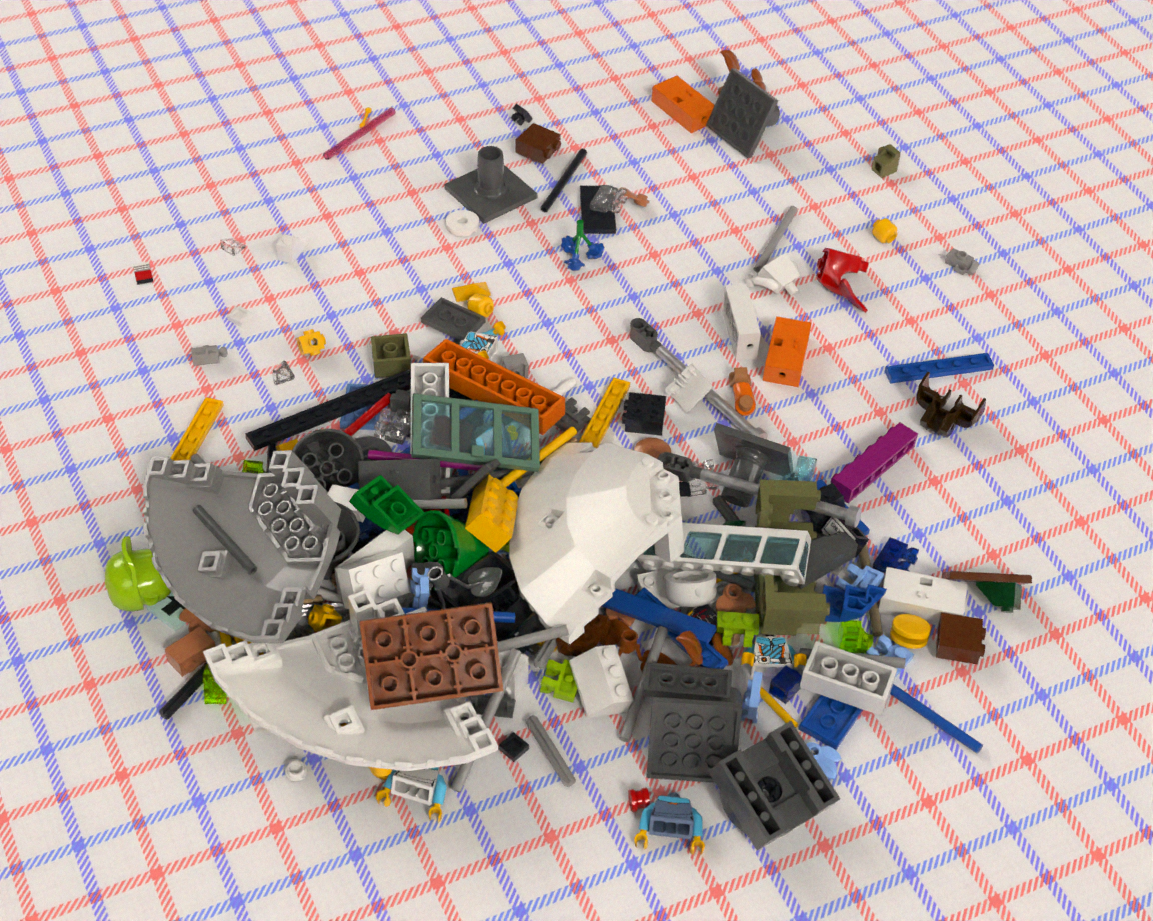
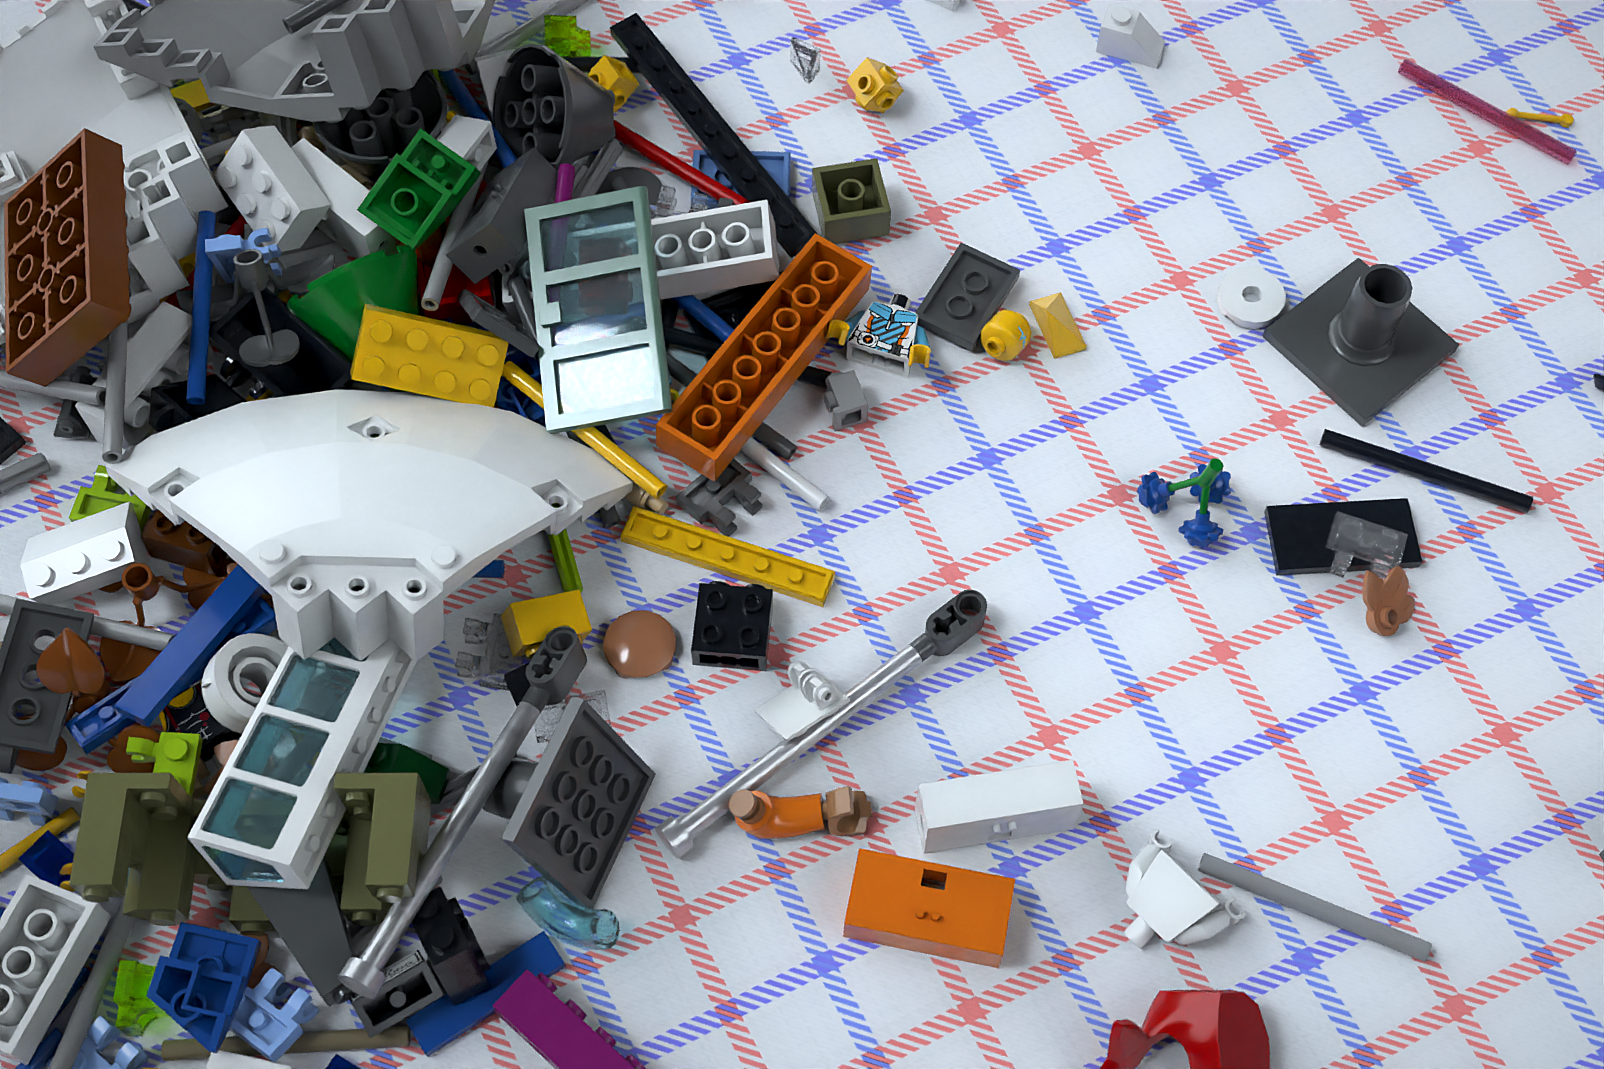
camera: 90 degrees right, 15 degrees up
reddish brown brick [515,123,561,164] -> none

